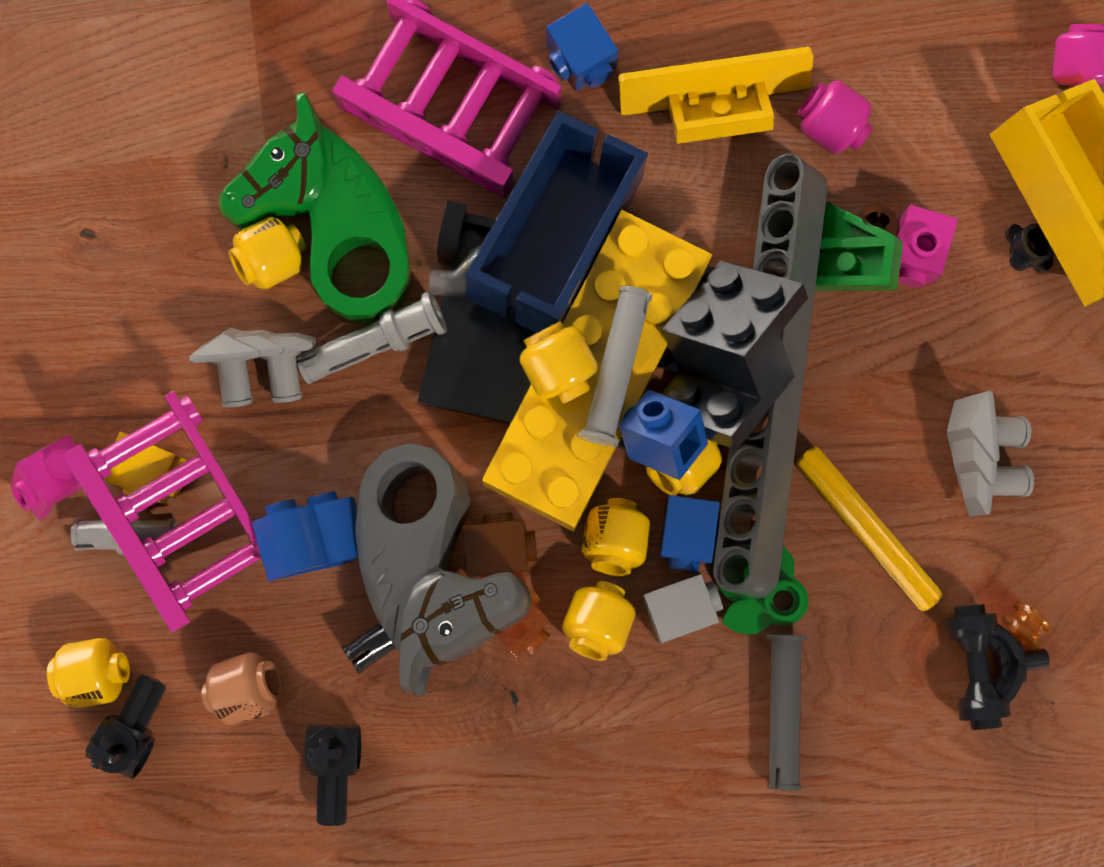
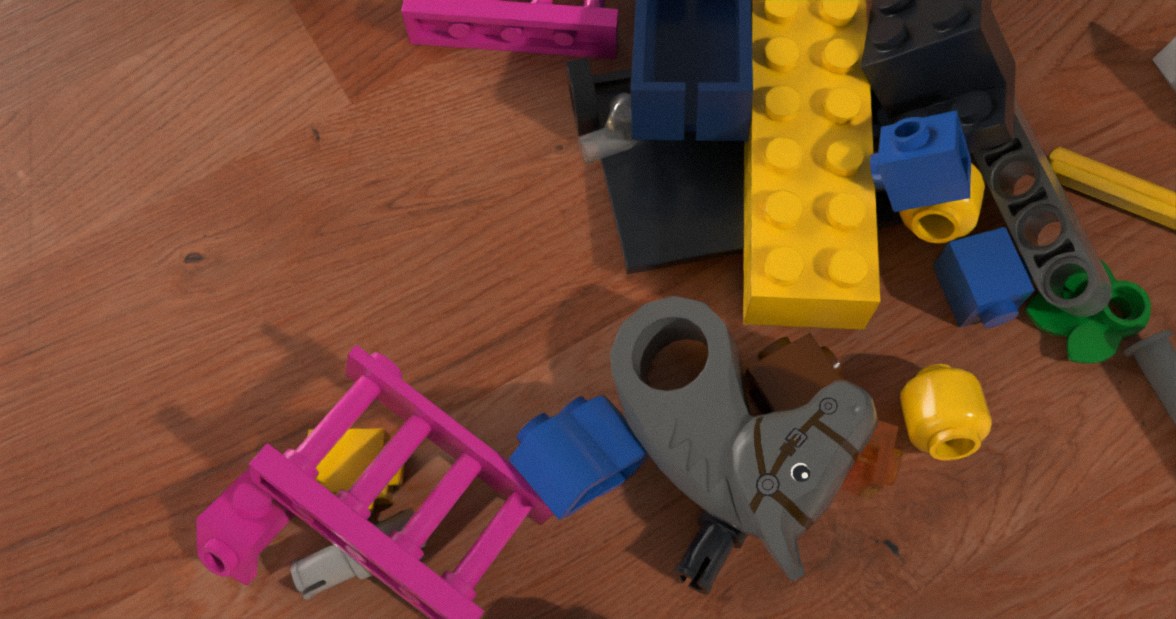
camera: 20 degrees left, 15 degrees down
light grey connector [189,328,316,407] -> none
green animal [218,92,412,324] -> none
yellow head [228,217,306,290] -> none
light grey pin [296,291,447,384] -> none
yellow head [519,321,598,404] -> none
light grey pin [577,286,653,447] -> none
yellow head [581,498,651,576] -> none
light grey brick [641,574,723,643] -> none

